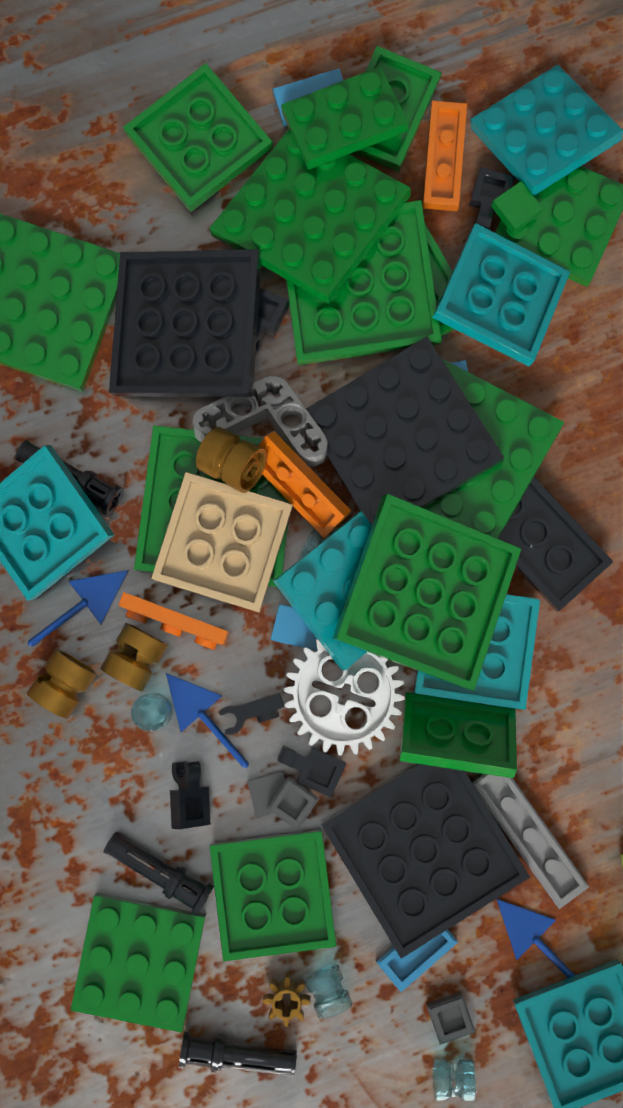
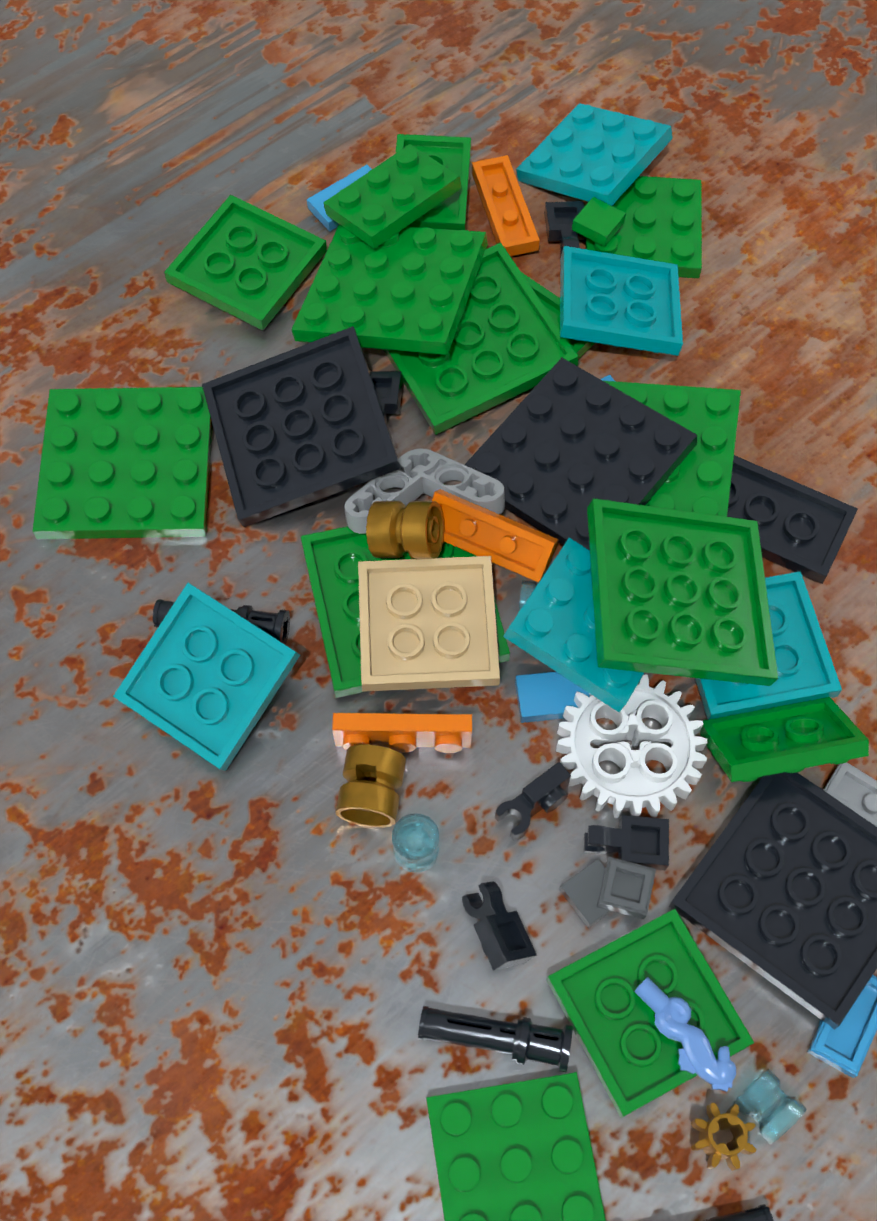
camera: 20 degrees left, 20 degrees down
pearl gold wheel [27,649,97,719] -> none
blue piece [28,570,129,647] -> none
blue piece [166,673,249,768] -> none
none -> medium blue animal [634,977,737,1092]

